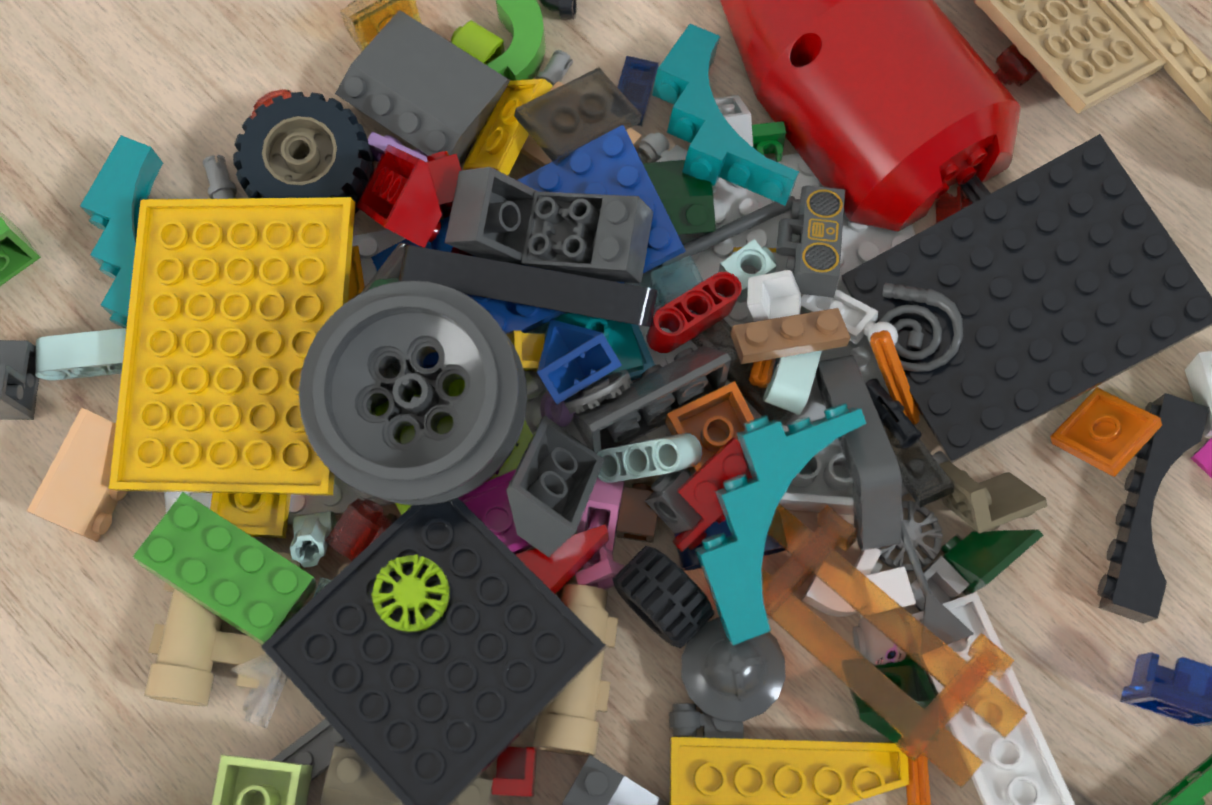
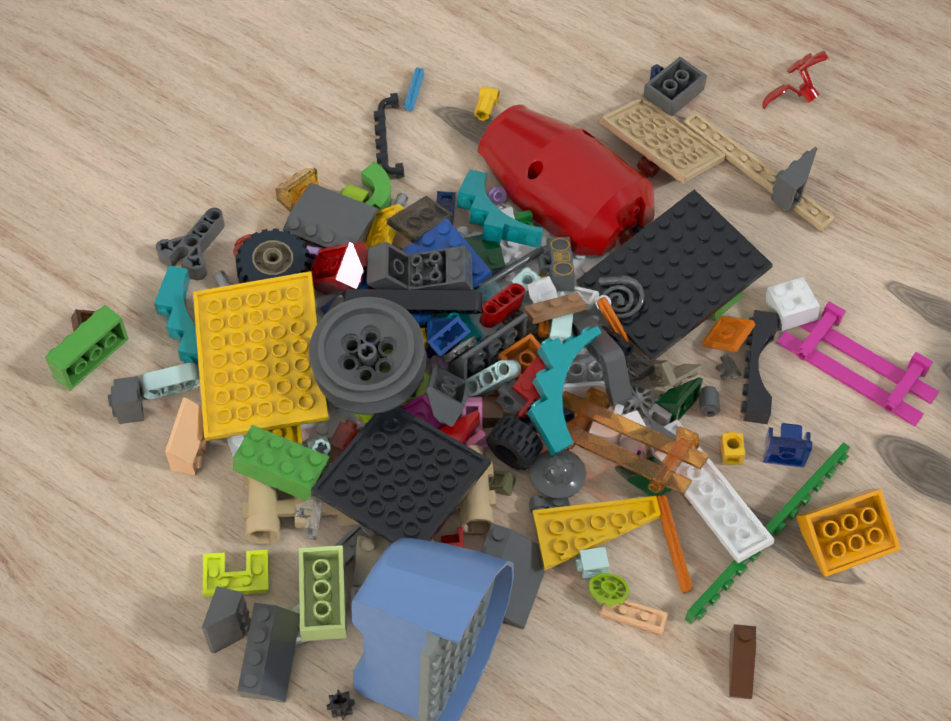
camera: 15 degrees left, 15 degrees down
lime wheel [372,555,449,632] -> none
none -> dark grey beam [156,207,225,280]
none -> neon yellow plate [202,549,269,597]
none -> lavender plate [487,186,507,205]
none -> olive slope [489,471,516,496]
none -> dark grey brick [699,386,721,417]
none -> clear smoke tile [715,353,742,380]
none -> yellow brick [719,432,745,465]

